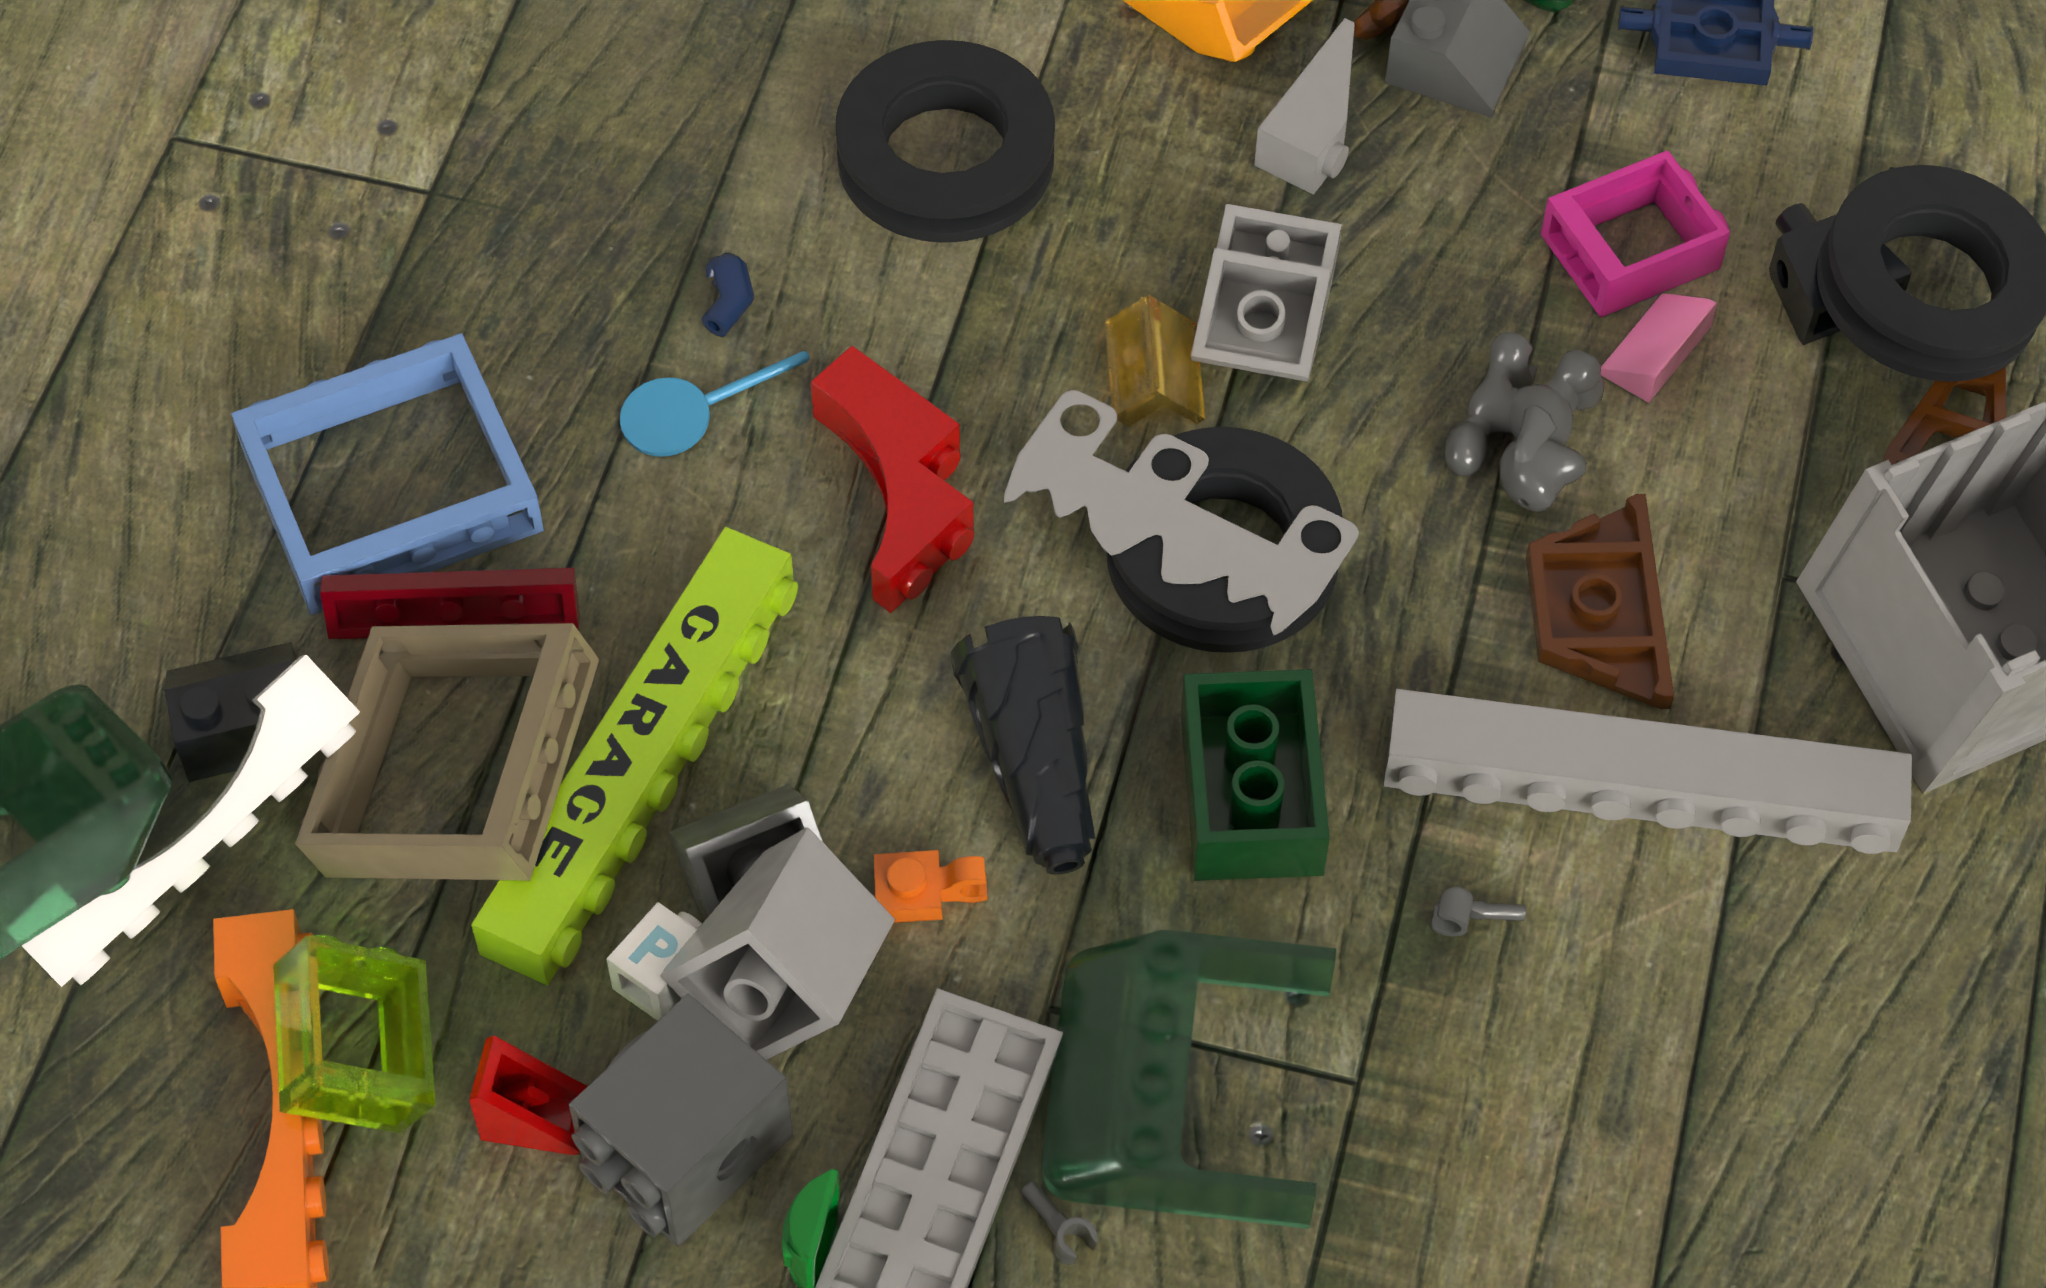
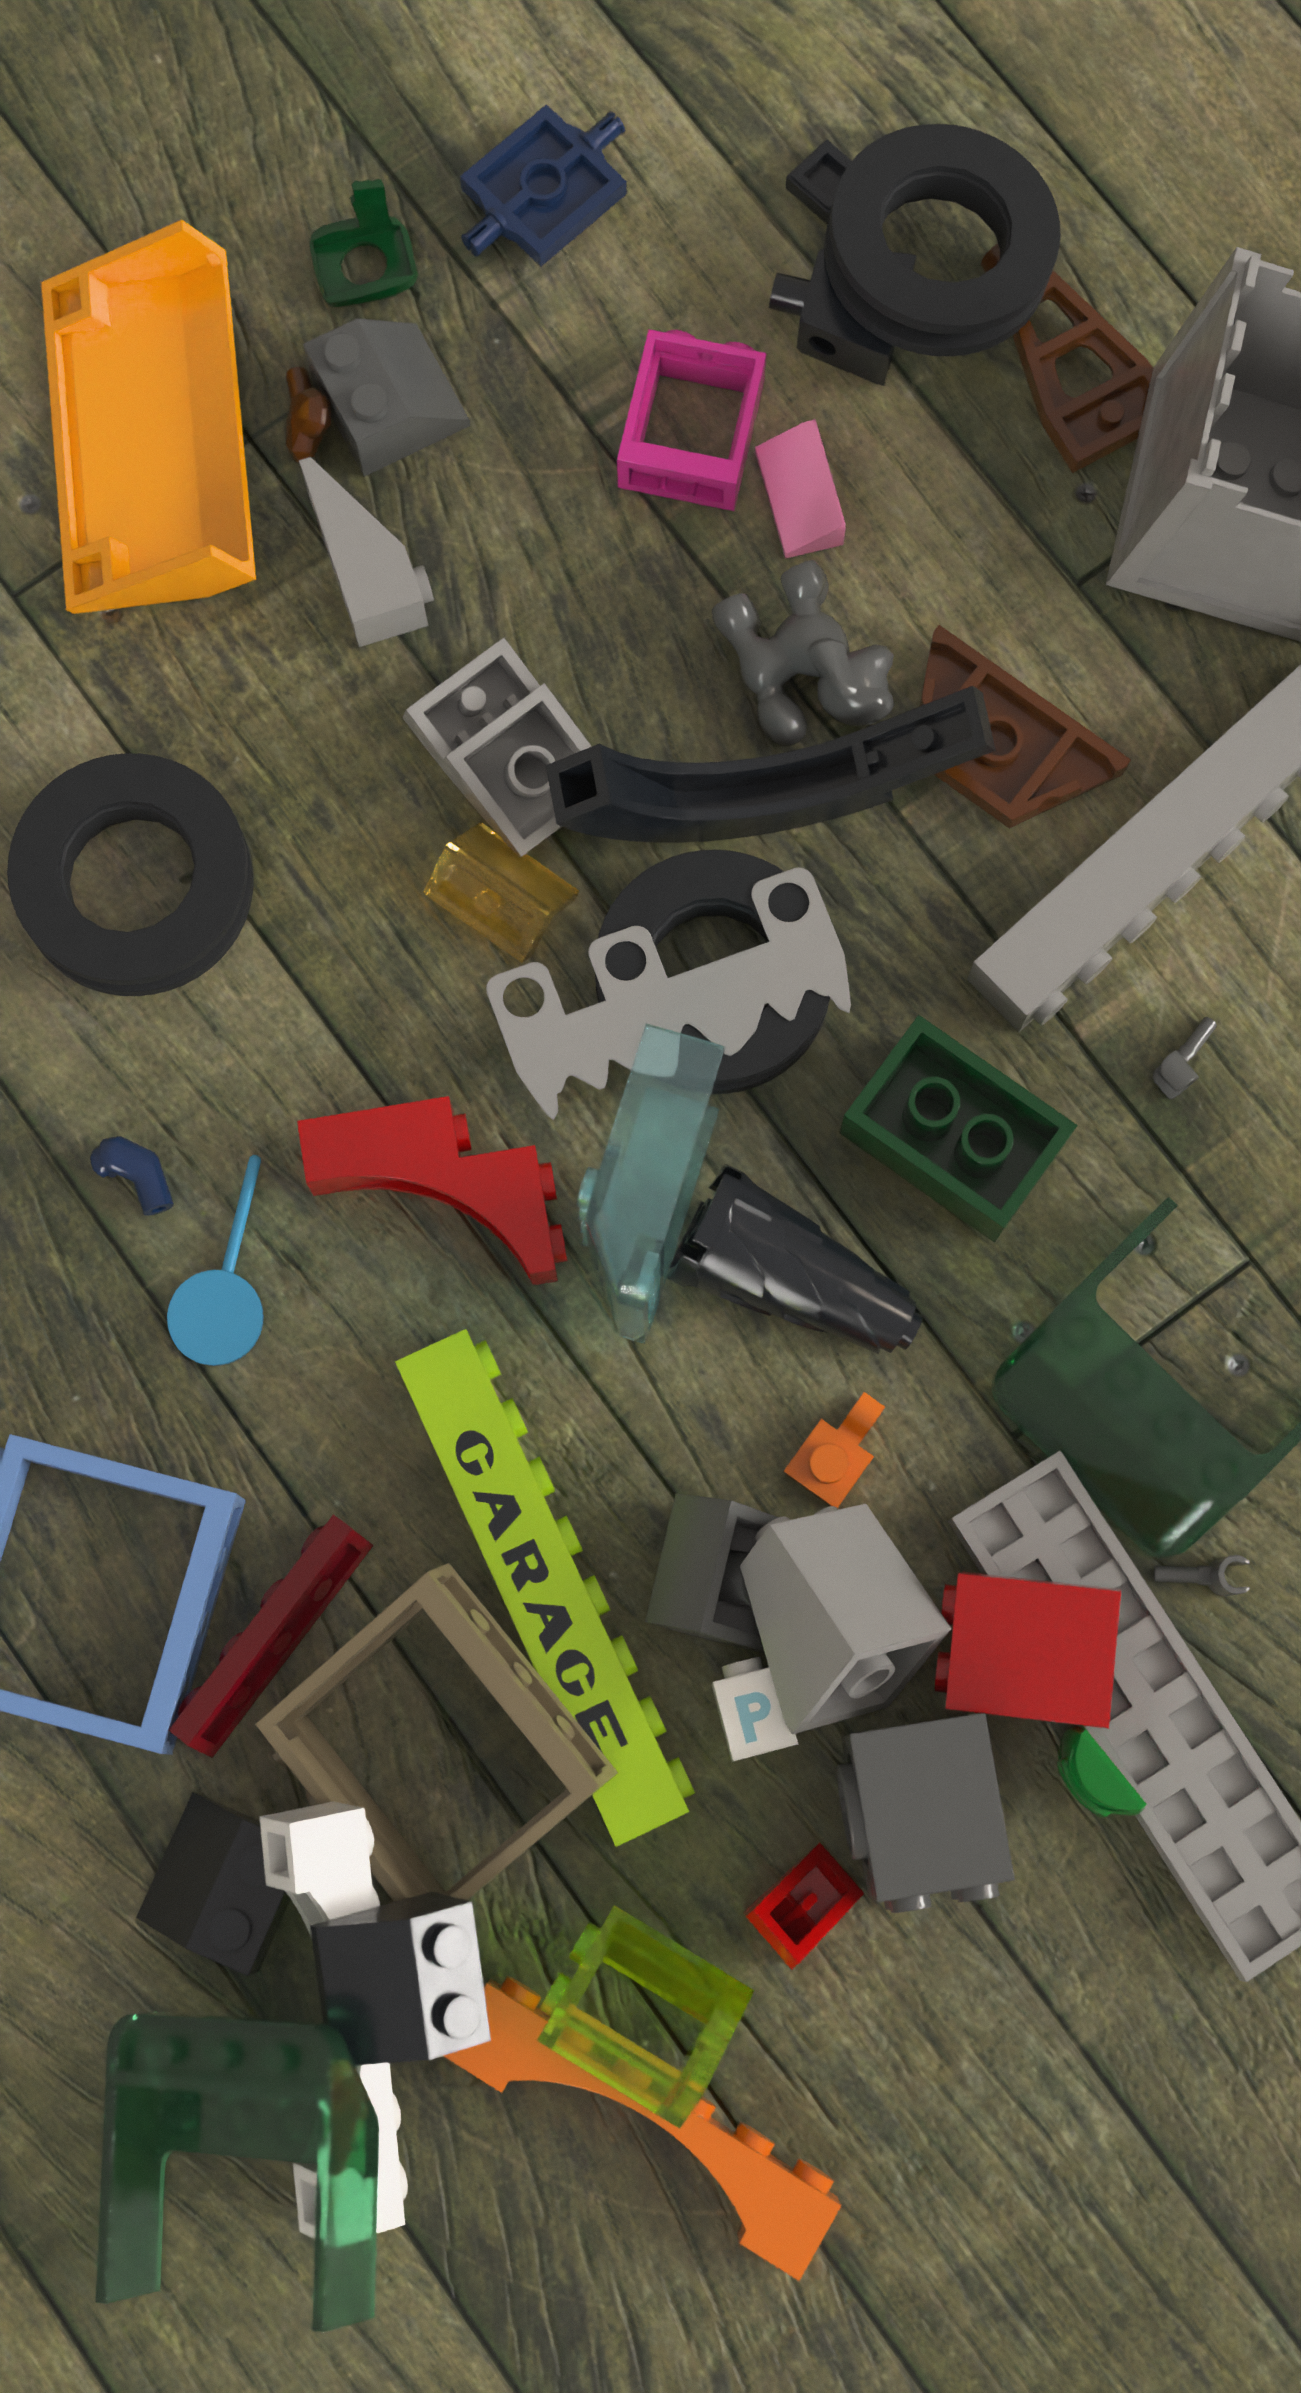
camera: 50 degrees left, 20 degrees up
none -> black slope [310,1891,491,2067]
none -> black arch [546,686,996,843]
none -> clear light blue windscreen [576,1023,725,1344]
none -> red brick [935,1572,1122,1728]

